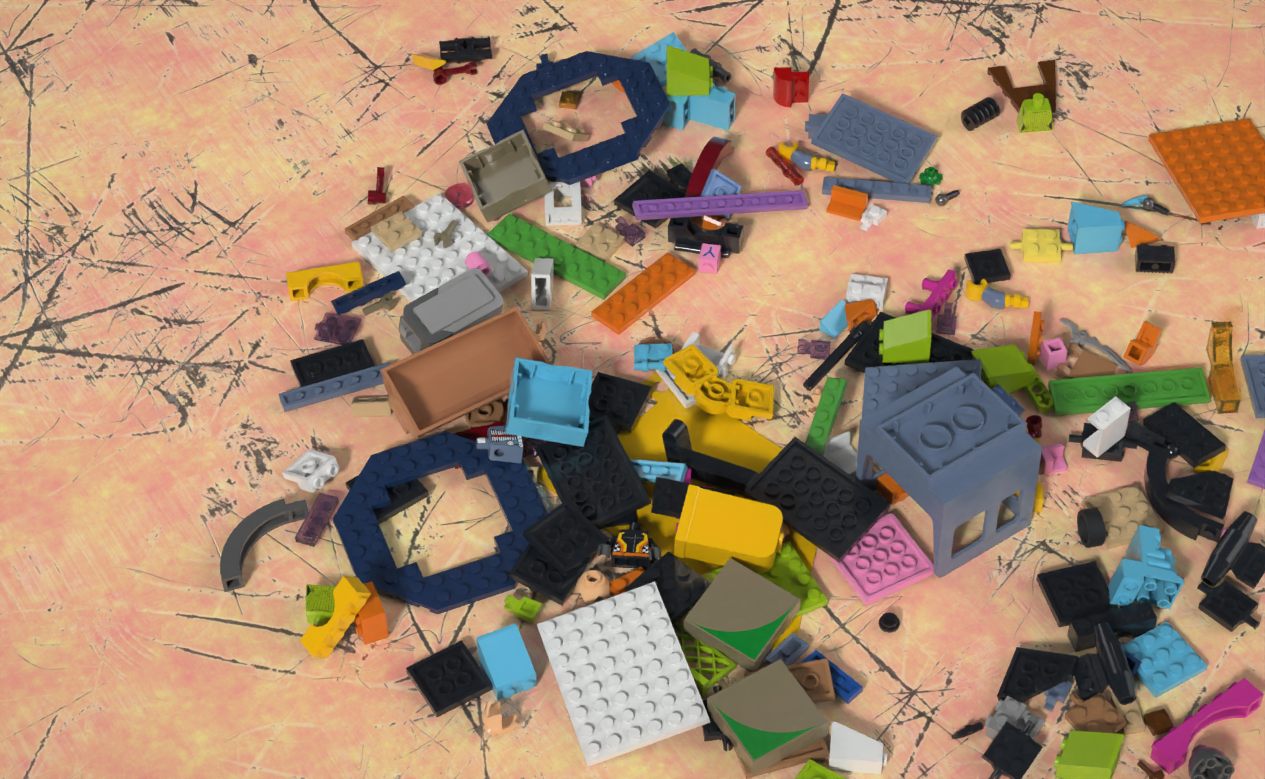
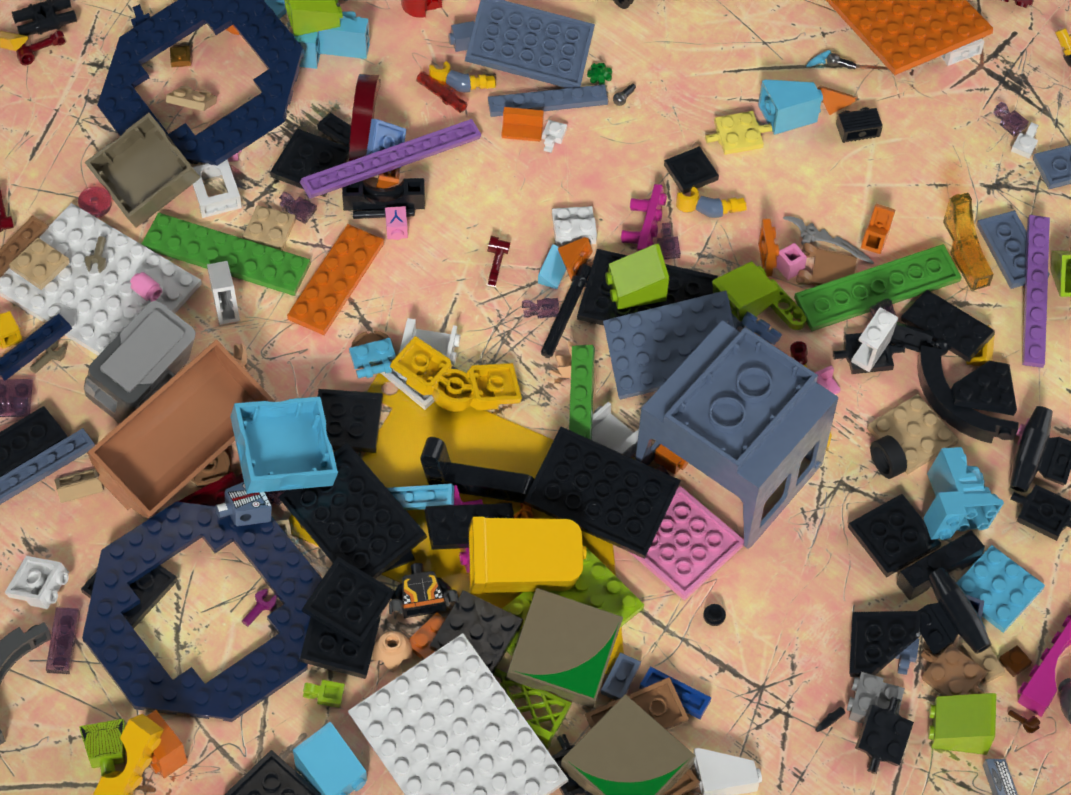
camera: 20 degrees left, 10 degrees up
none -> magenta bar [242,589,277,627]
none -> dark red brick [487,236,511,287]

